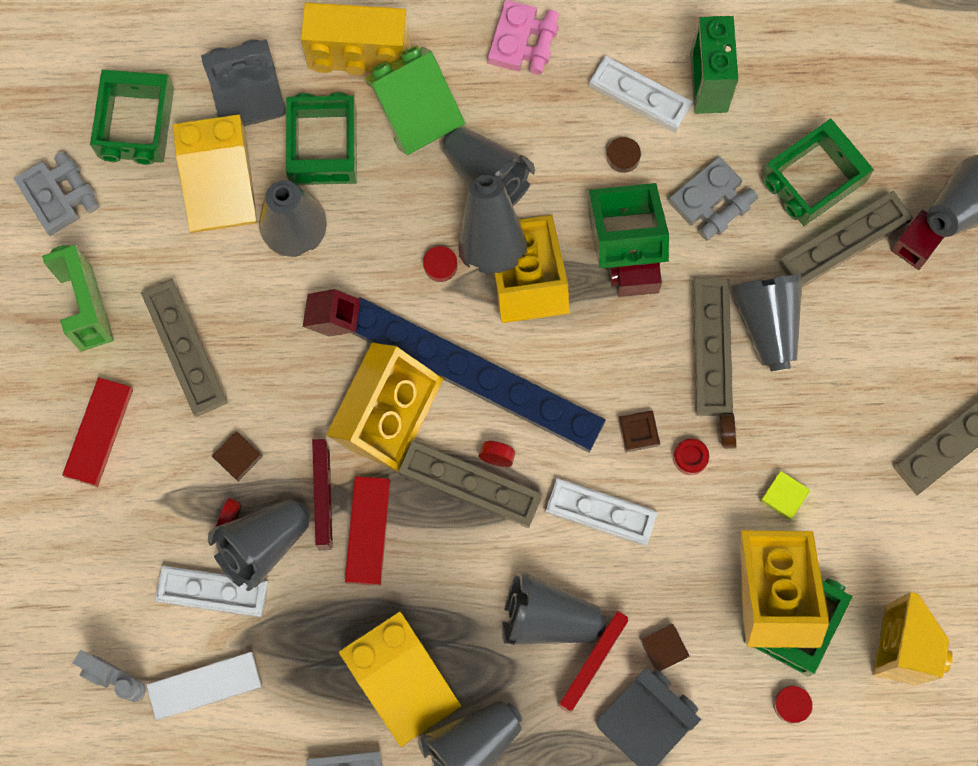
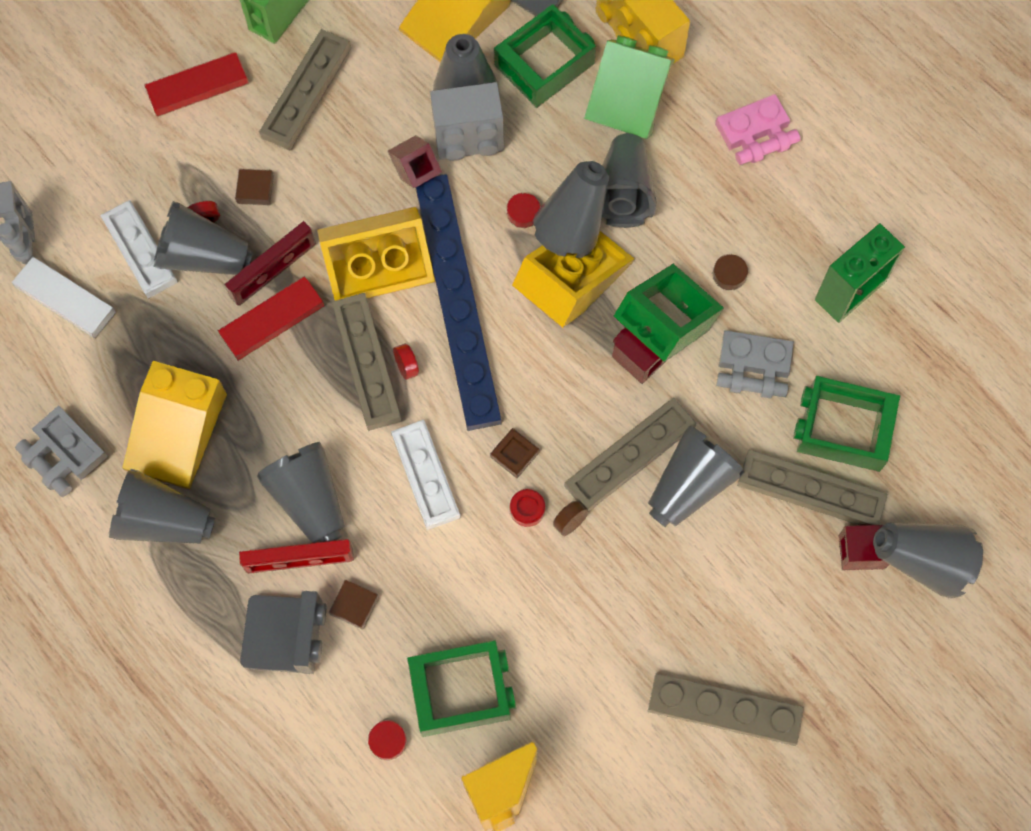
camera: 50 degrees right, 5 degrees down
white tile [589,56,692,133] -> none
yellow slope [740,530,829,648] -> none
neon yellow tile [760,471,811,521] -> none
none -> light grey brick [430,82,504,160]

